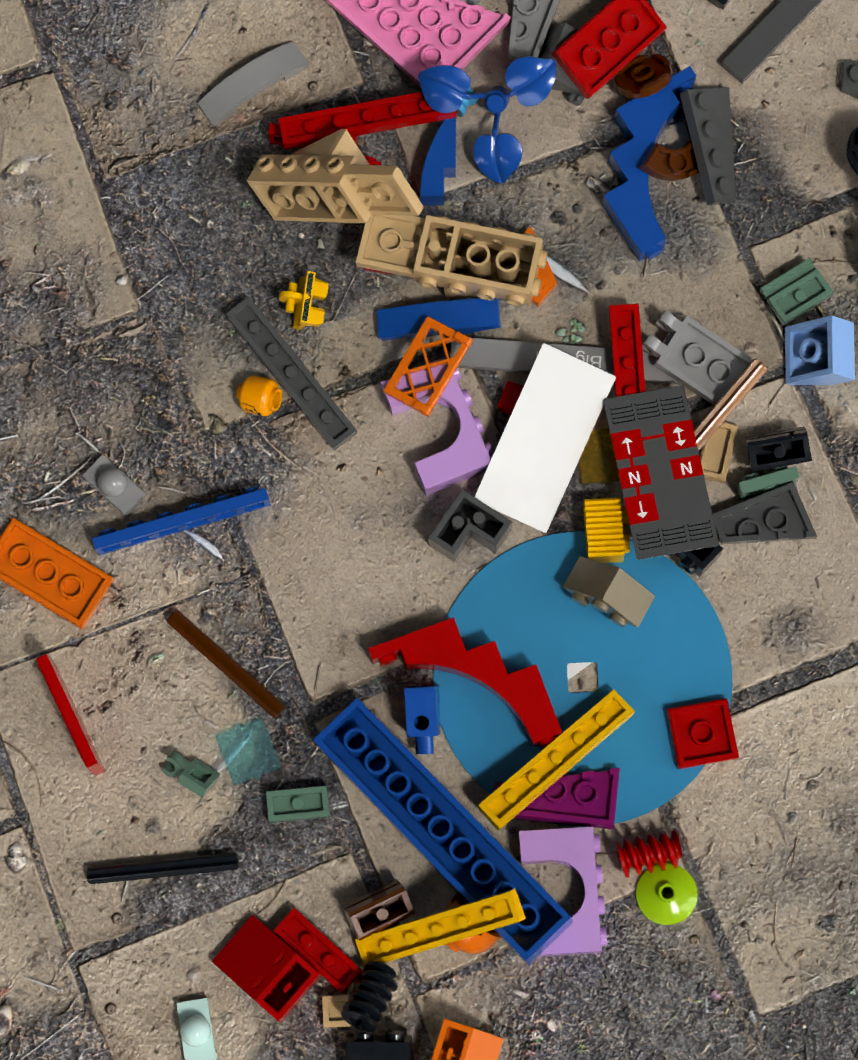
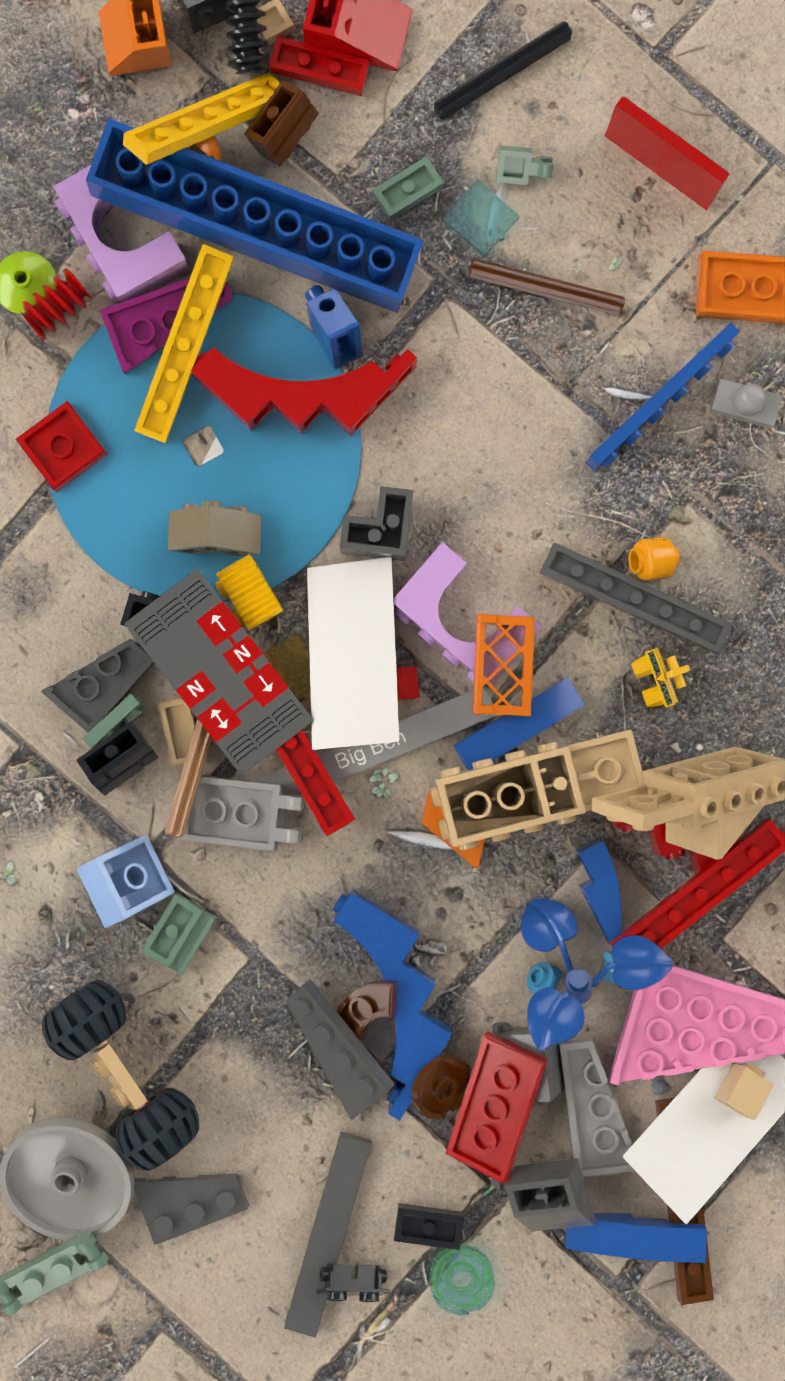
camera: 145 degrees right, 10 degrees up
none -> dark azure plate [527,962,564,994]

